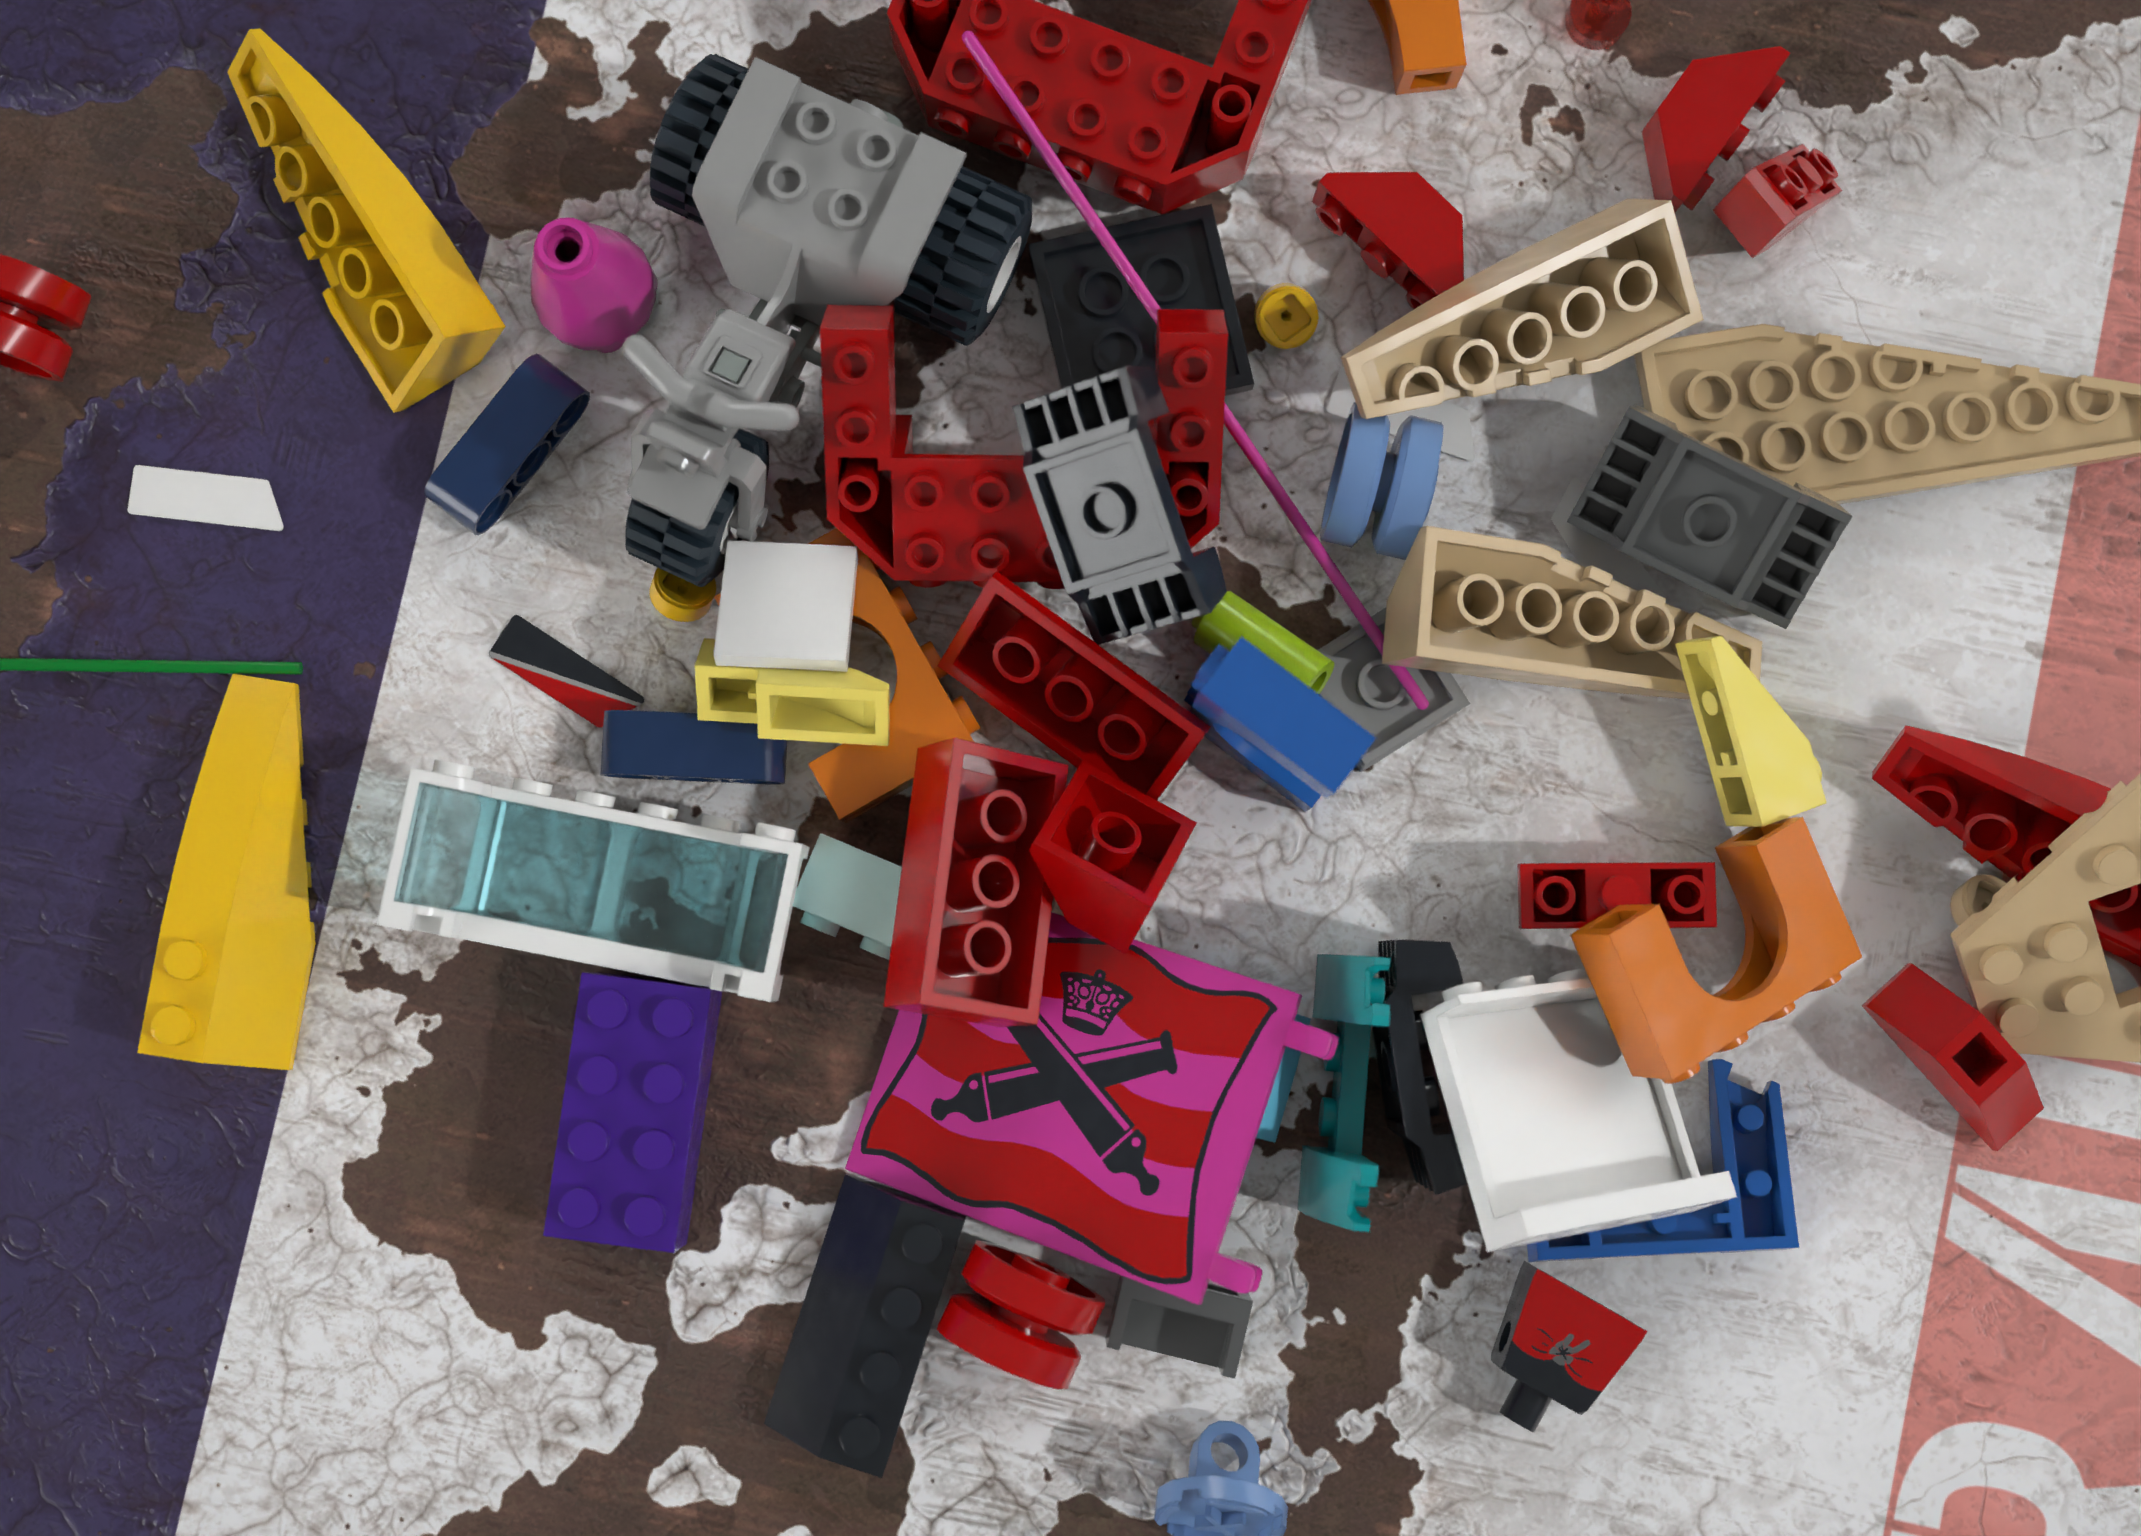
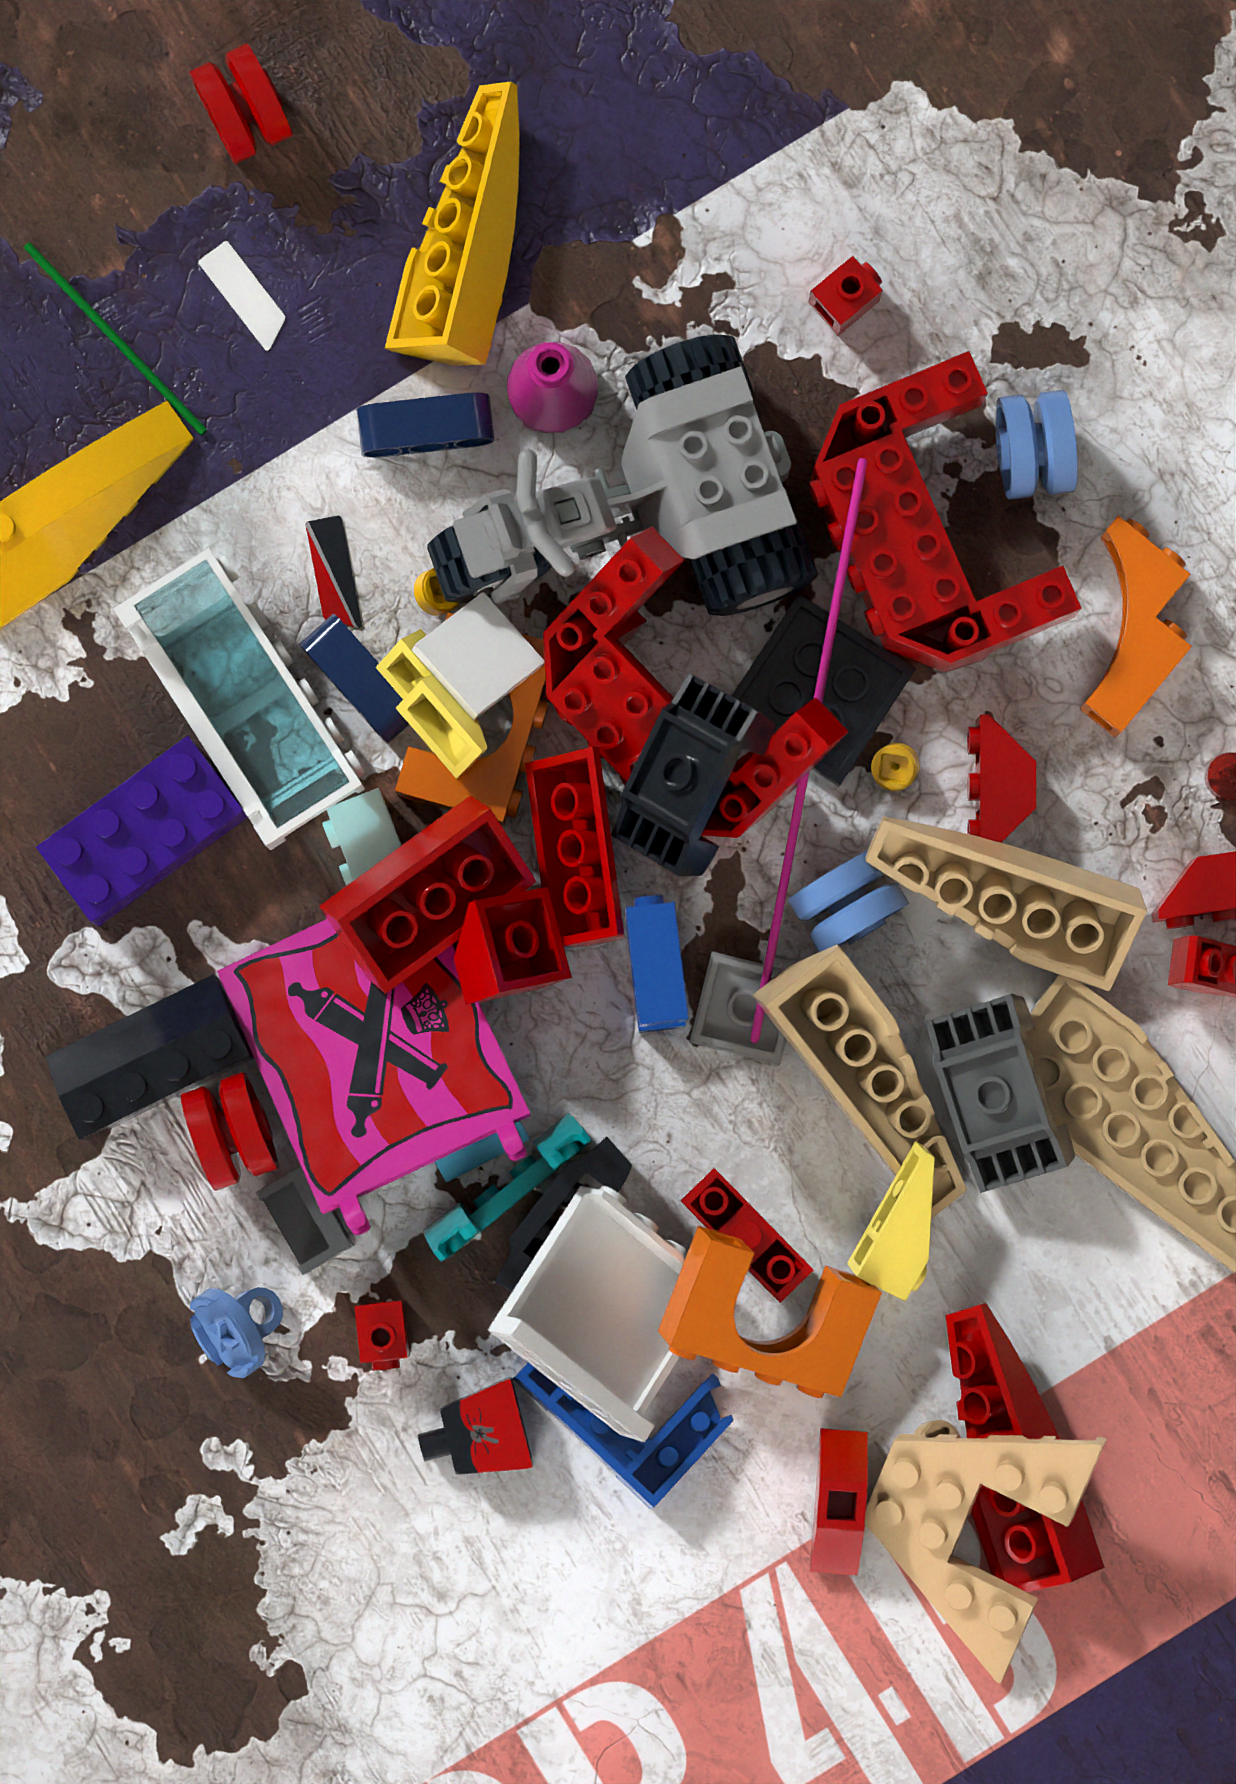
camera: 50 degrees right, 0 degrees up
lime brick [1192,591,1334,694] -> none
none -> red brick [354,1300,410,1371]

